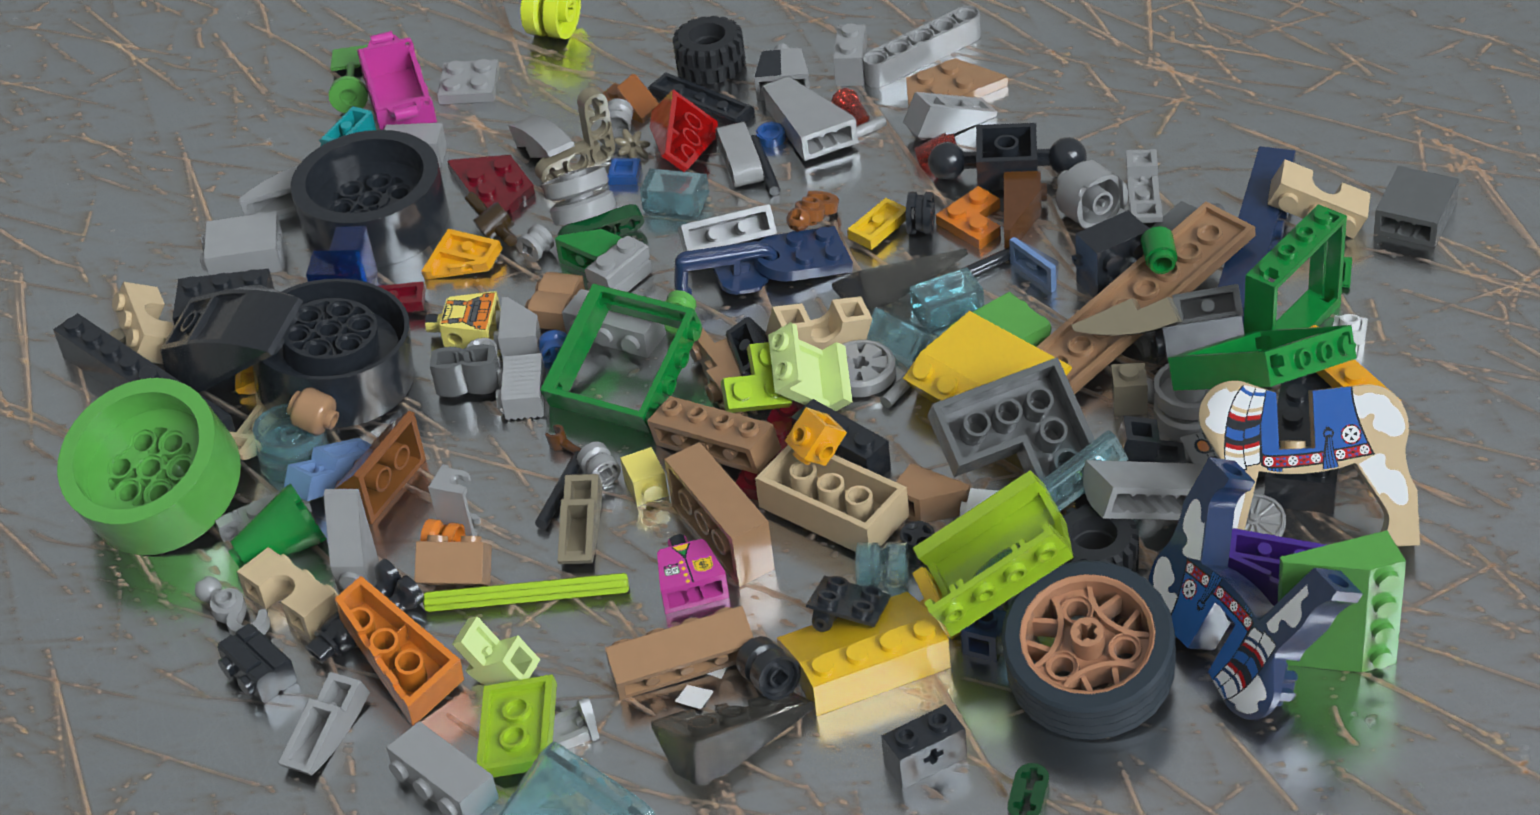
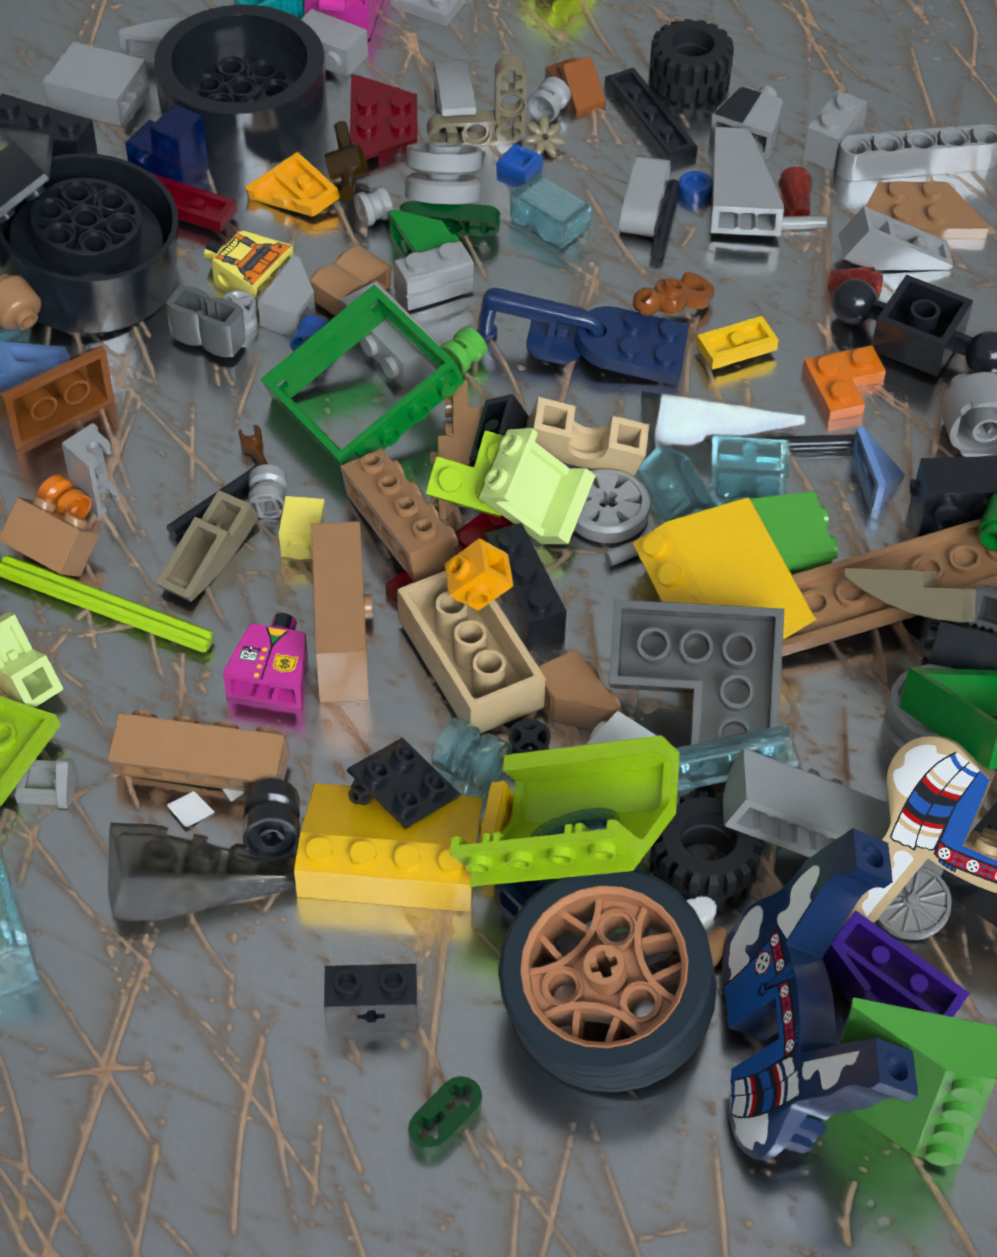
camera: 20 degrees right, 10 degrees up
light grey brick [496,353,546,421] -> none
red wedge [650,89,718,173] -> none
light grey brick [678,204,777,252] -> none
black wheel [906,192,935,235] -> none
reddish brown slope [1004,171,1047,249] -> none
dark tan brick [1111,363,1148,416] -> none
black brick [1118,416,1186,463] -> none

